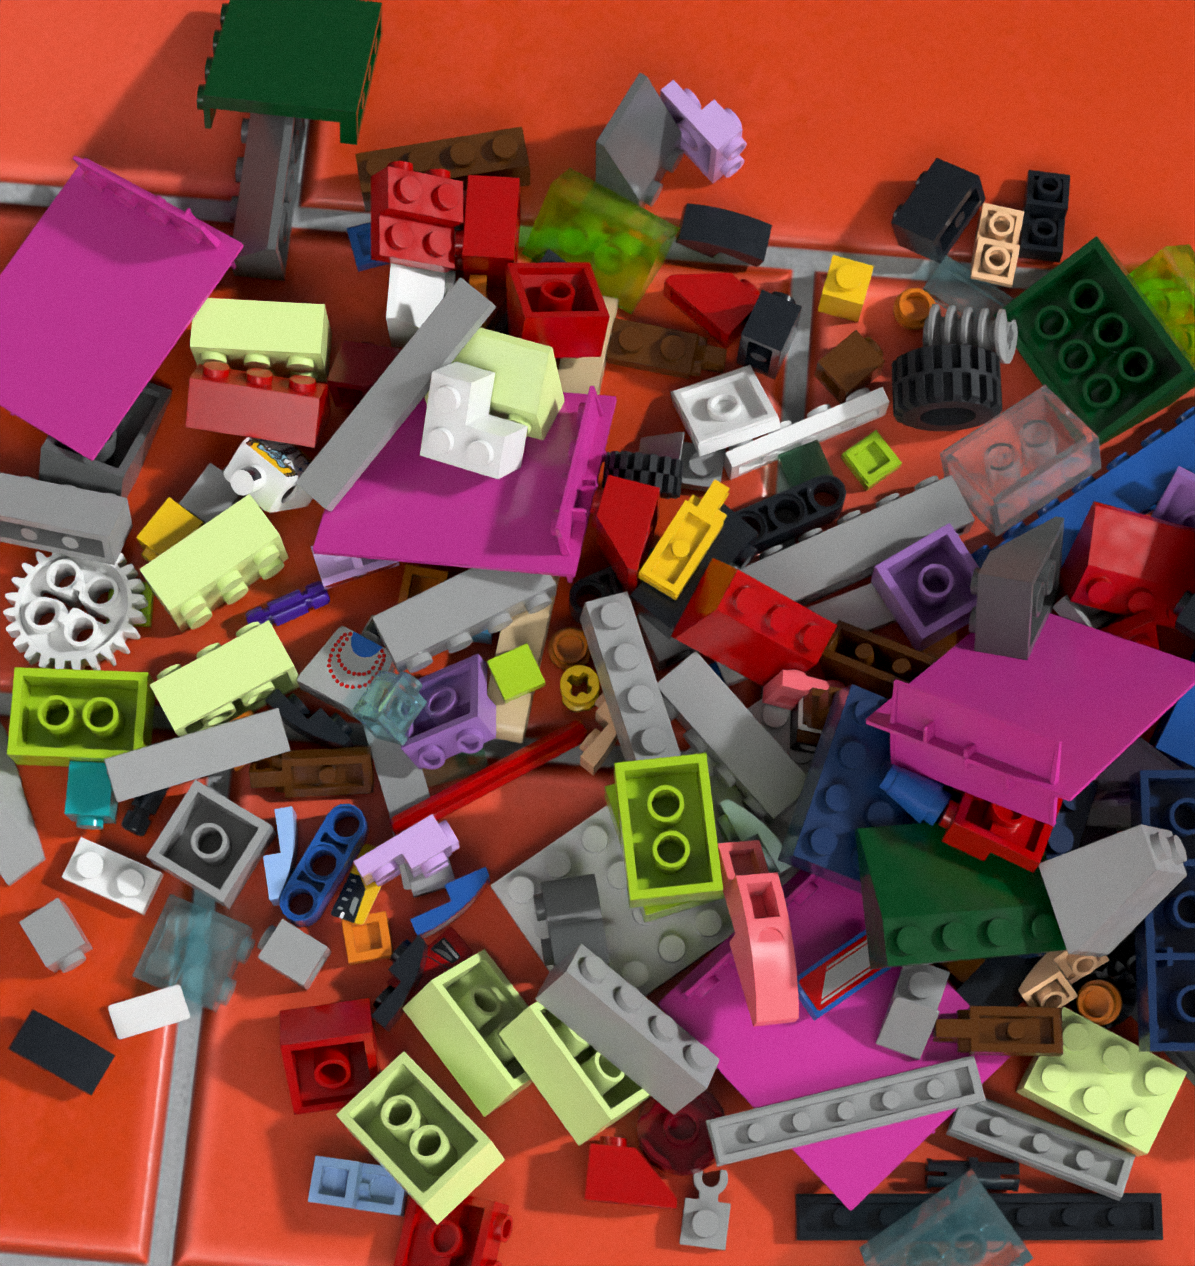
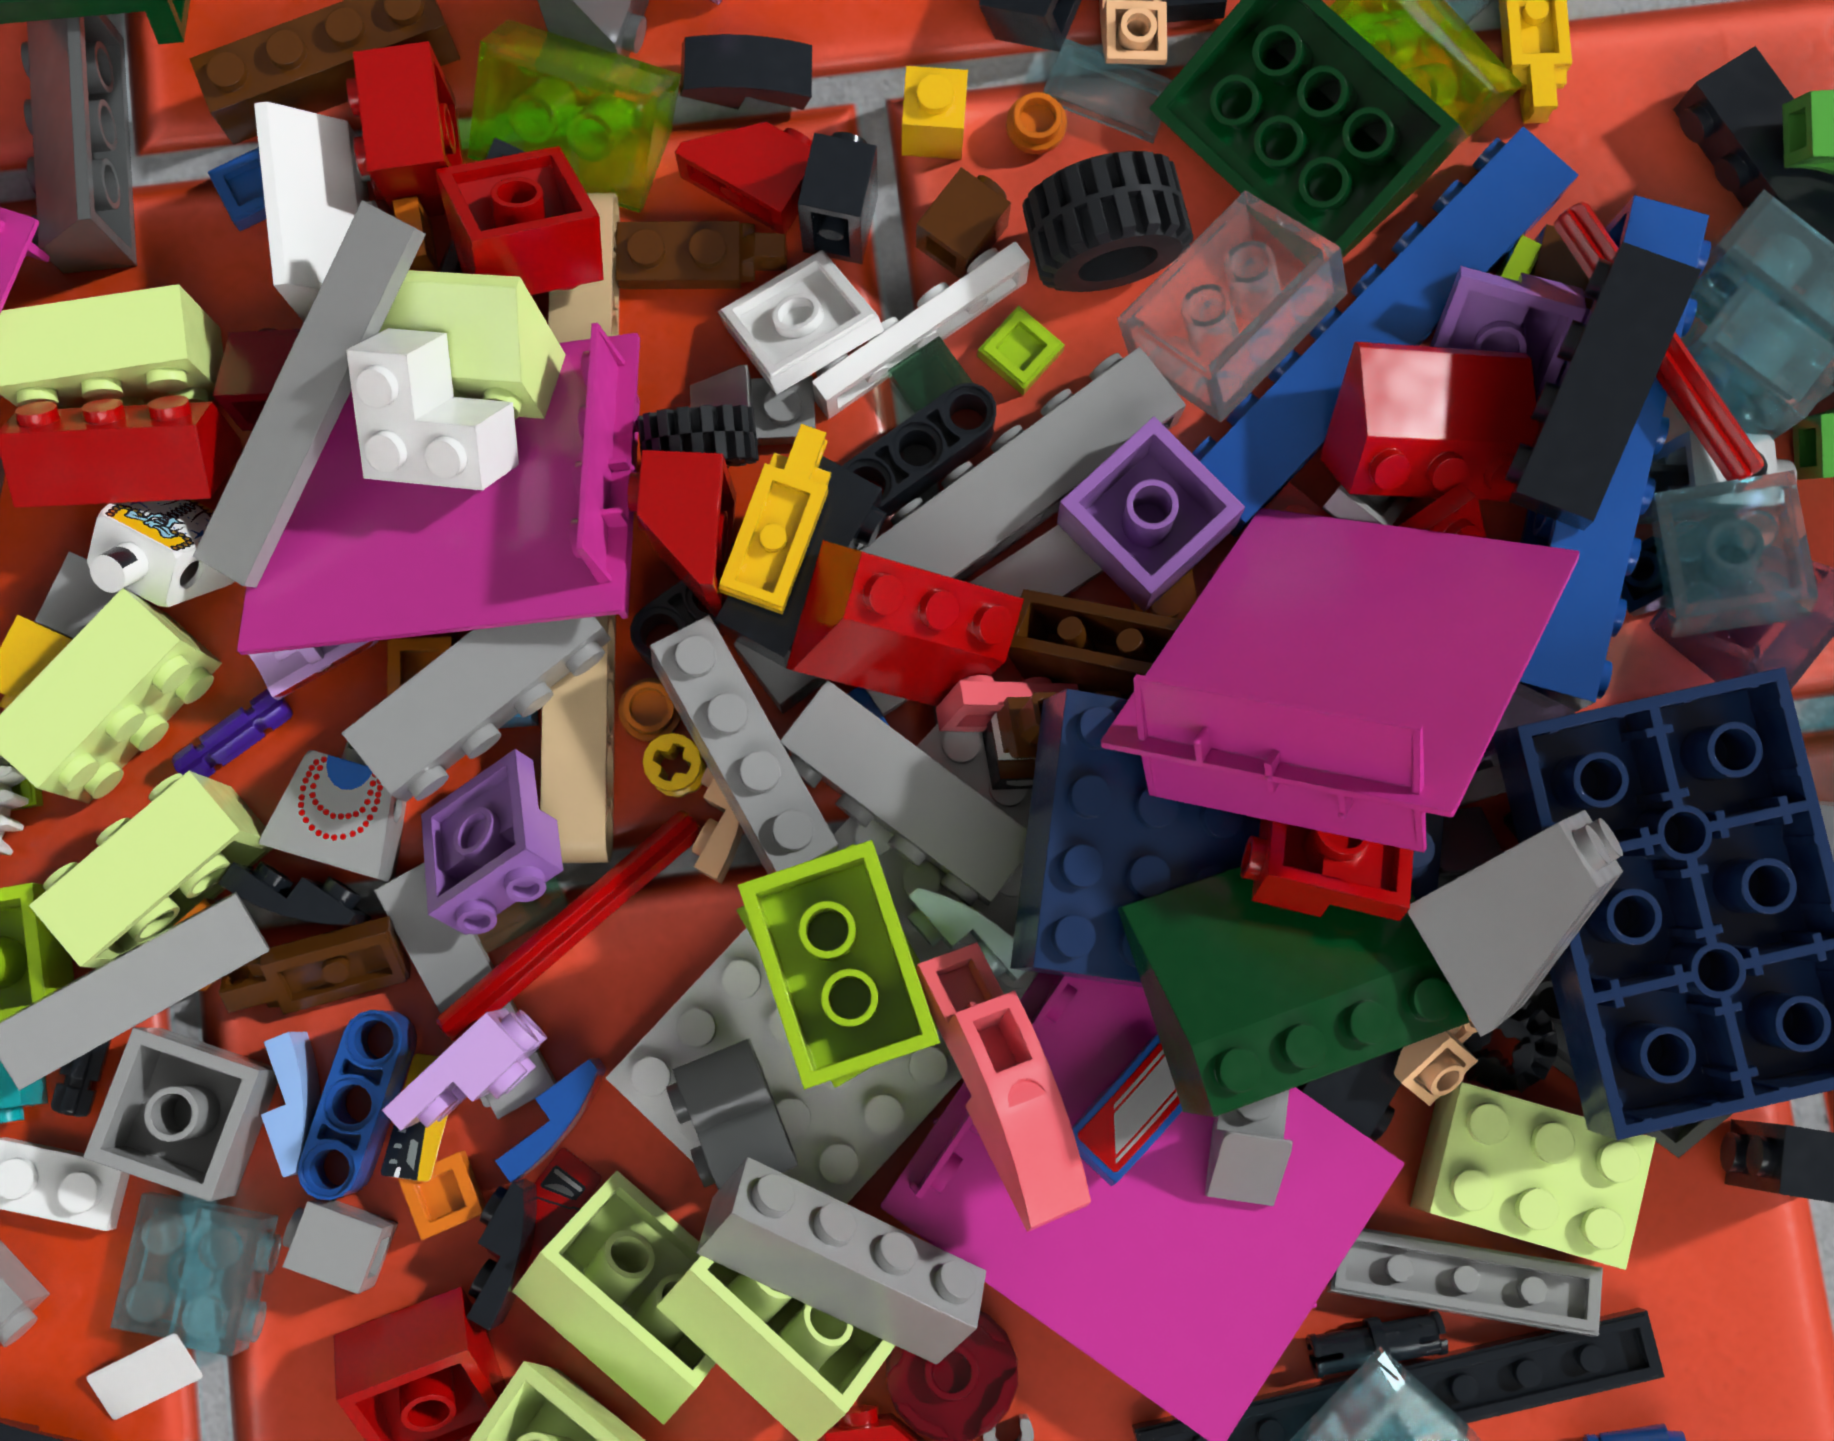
camera: 15 degrees left, 5 degrees up
clear light blue brick [351,670,427,746] -> none
red plate [371,161,463,273] -> none
lime tile [487,643,546,704] -> none
light grey tile [706,1055,986,1167] -> none
blue cone [879,763,952,826] -> none
light grey piece [923,304,1018,364] -> none
reddish brown hinge [933,1006,1063,1057] -> none
dark grey slope [969,517,1064,660] -> none
orange plate [1076,979,1123,1026] -> none

